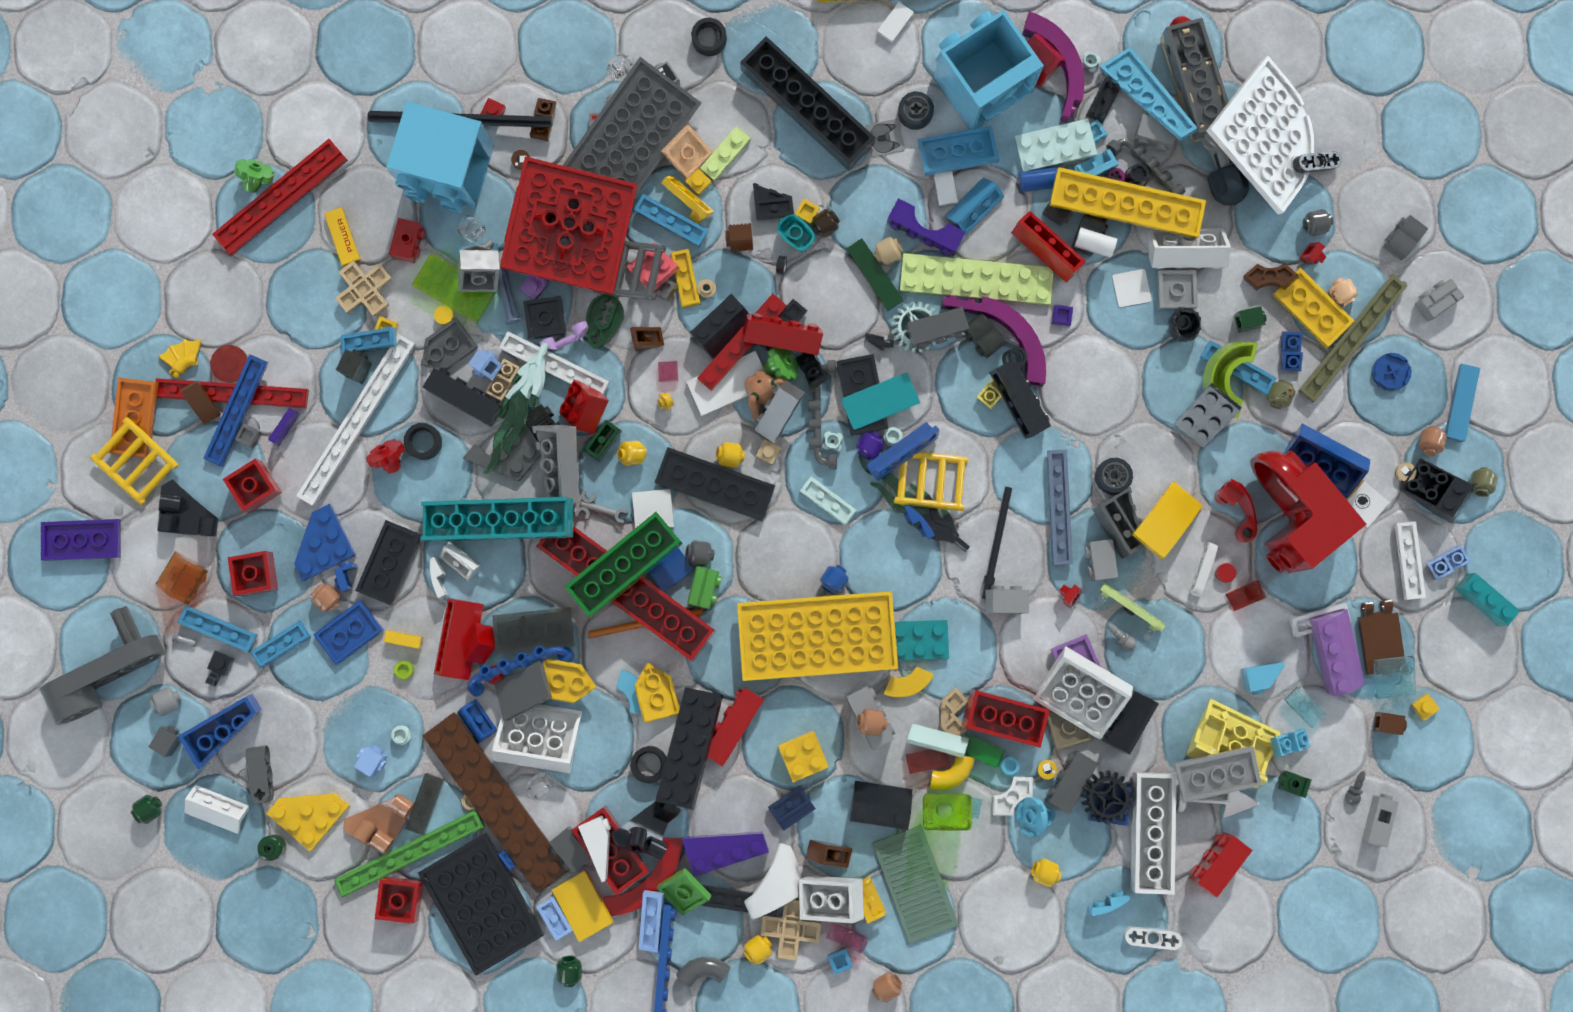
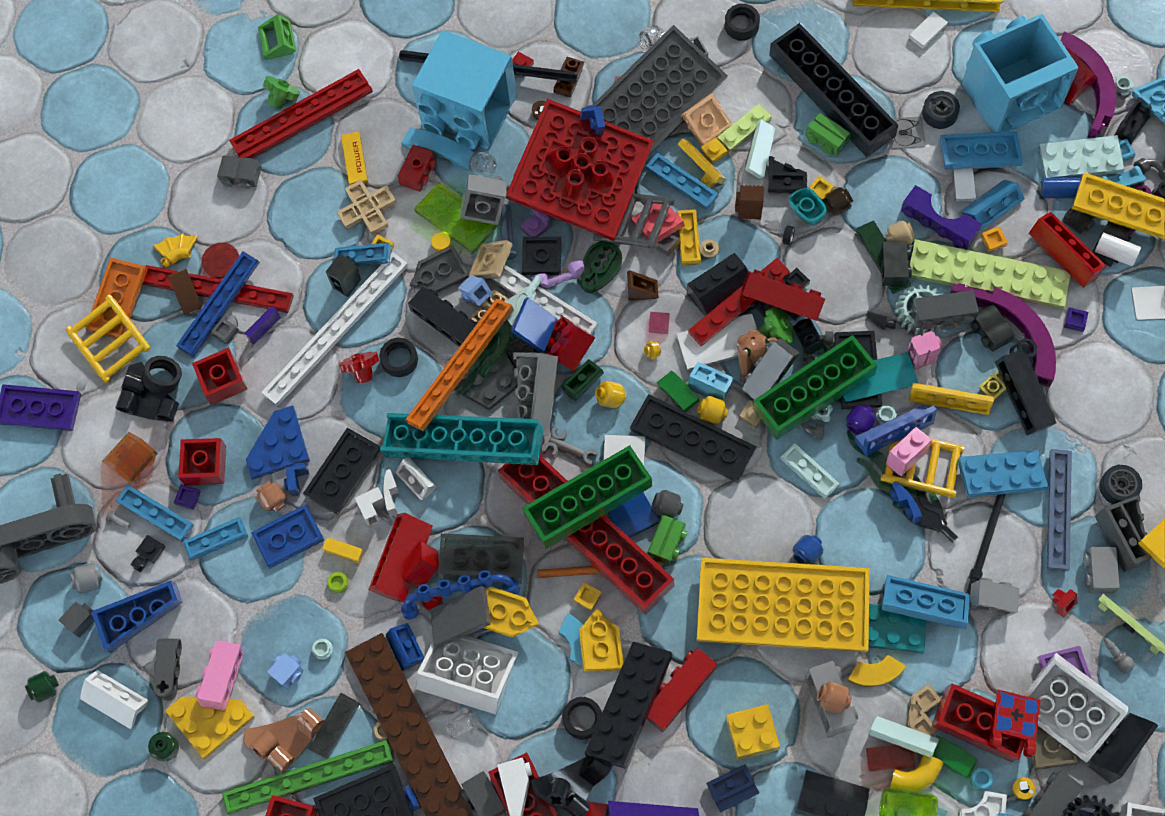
camera: 15 degrees right, 15 degrees down
none -> black tyre [142,356,182,394]
none -> dark purple tile [173,484,201,510]
none -> bright pink brick [196,640,244,711]
none -> dark grey brick [217,156,262,189]
none -> bright green tile [258,14,296,60]
none -> white piece [355,487,386,527]
none -> medium azure slope [401,128,477,171]
none -> orange plate [405,298,514,431]
none -> tan plate [468,240,513,279]
none -> tile [511,297,557,352]
none -> yellow plate [573,582,602,612]
none -> blue bracket [580,105,605,136]
none -> green slope [657,370,700,412]
none -> medium azure hinge [688,362,734,401]
none -> light aqua tile [745,119,776,179]
none -> green brick [753,335,877,440]
none -> bright green brick [805,113,851,156]
none -> pearl dark grey brick [880,241,912,286]
none -> dark azure plate [881,575,970,629]
none -> bright pink brick [886,427,932,476]
none -> bright pink brick [907,331,942,370]
none -> yellow tile [909,383,994,415]
none -> dark azure plate [957,450,1048,497]
none -> light orange plate [980,226,1008,252]
none -> red flag [989,689,1041,758]

